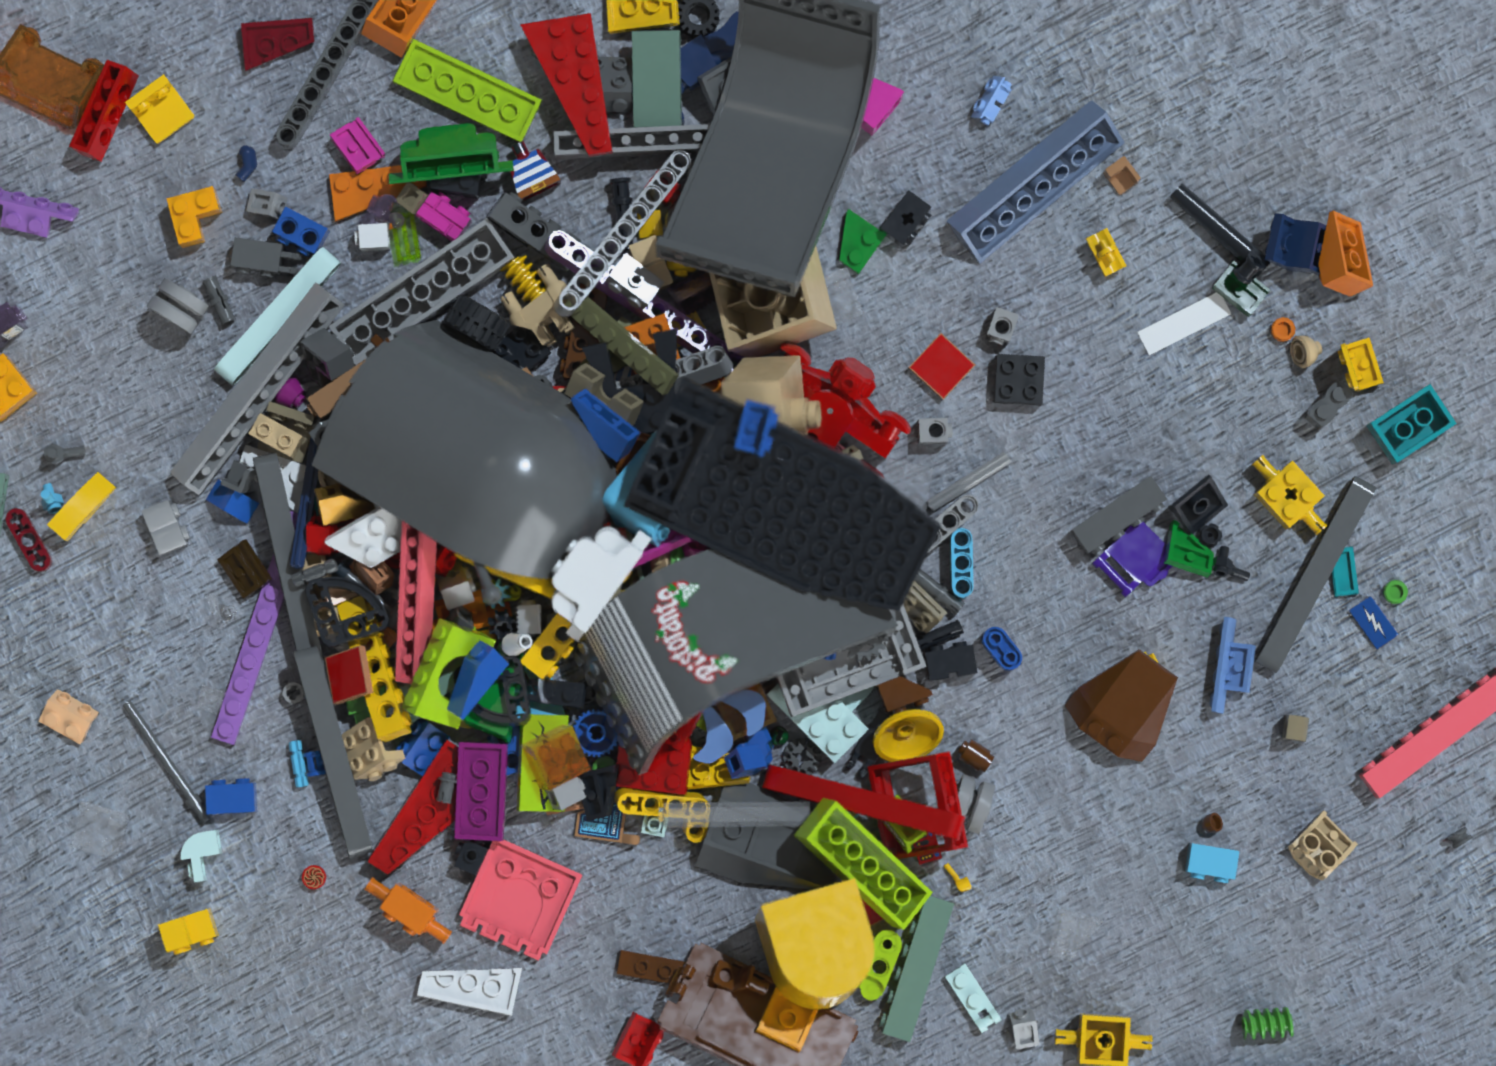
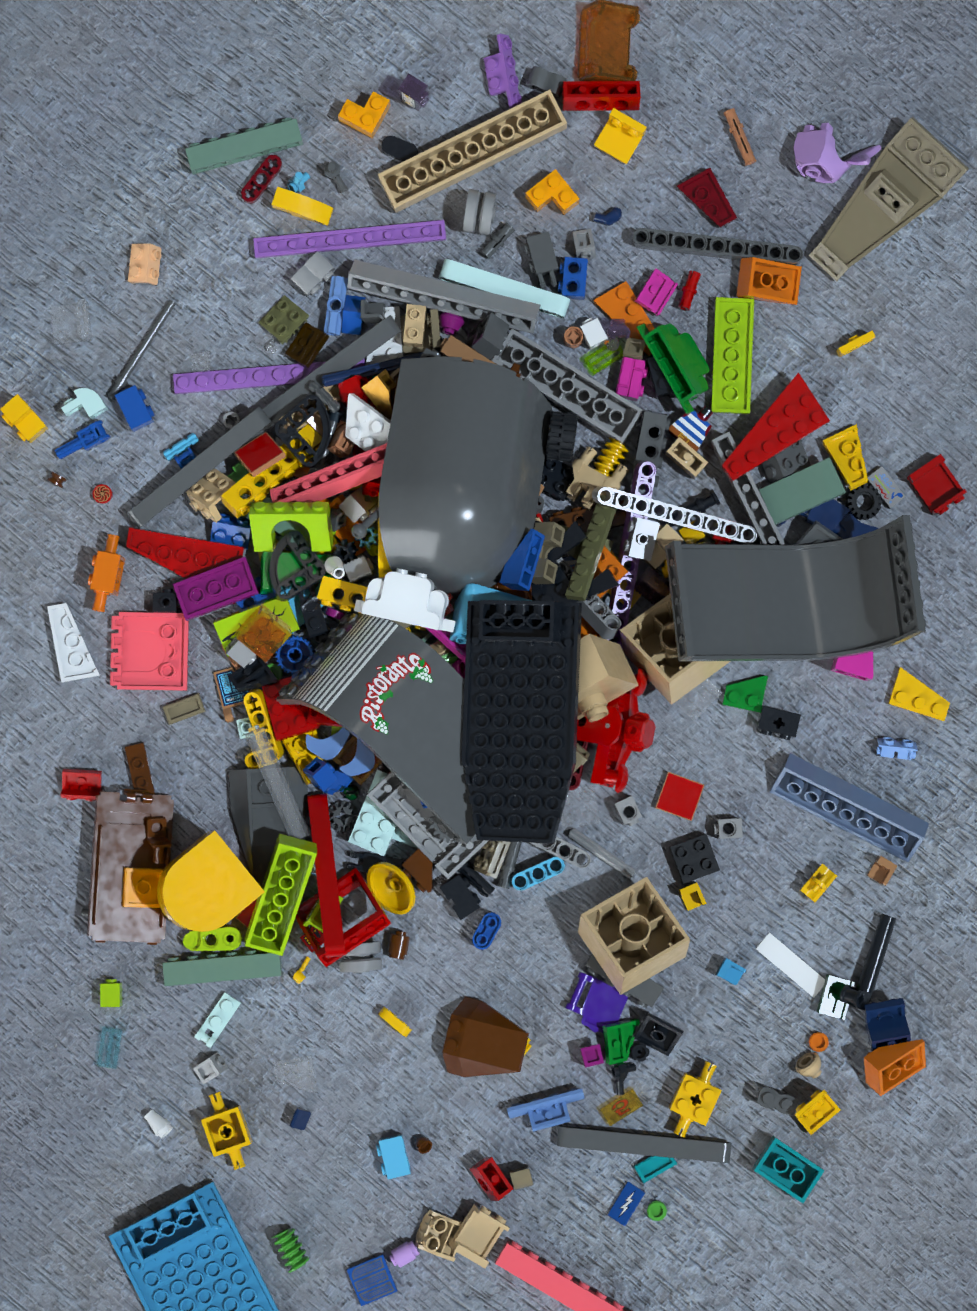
camera: 80 degrees right, 0 degrees up
dark grey pin [436,772,457,803] -> none
blue slope [447,640,509,720] -> none
blue bracket [735,399,779,457] -> none
none -> reddish brown bush [47,472,67,488]
none -> blue connector [55,420,111,459]
none -> dark tan tile [163,693,206,725]
none -> medium lavender plate [253,220,446,259]
none -> olive hinge [258,295,309,345]
none -> dark blue slope [289,1107,311,1130]
none -> medium blue piece [324,276,348,336]
none -> magenta tile [324,606,345,620]
none -> tile [347,1254,398,1306]
none -> tan brick [378,90,567,213]
none -> yellow beam [378,1006,412,1037]
none -> black tile [381,136,418,162]
none -> lavender brick [389,1240,420,1268]
none -> tan panel [449,1205,510,1268]
none -> red brick [470,1157,513,1201]
none -> dark grey axle [526,66,567,98]
none -> nougat wheel [564,327,583,348]
none -> tan brick [578,877,690,995]
none -> magenta panel [580,1044,604,1068]
none -> clear yellow tile [600,1088,643,1126]
none -> tan brick [665,437,708,479]
none -> red pin [678,270,701,311]
none -> yellow panel [678,882,706,911]
none -> dark azure panel [716,958,746,985]
none -> yellow wing [888,667,950,722]

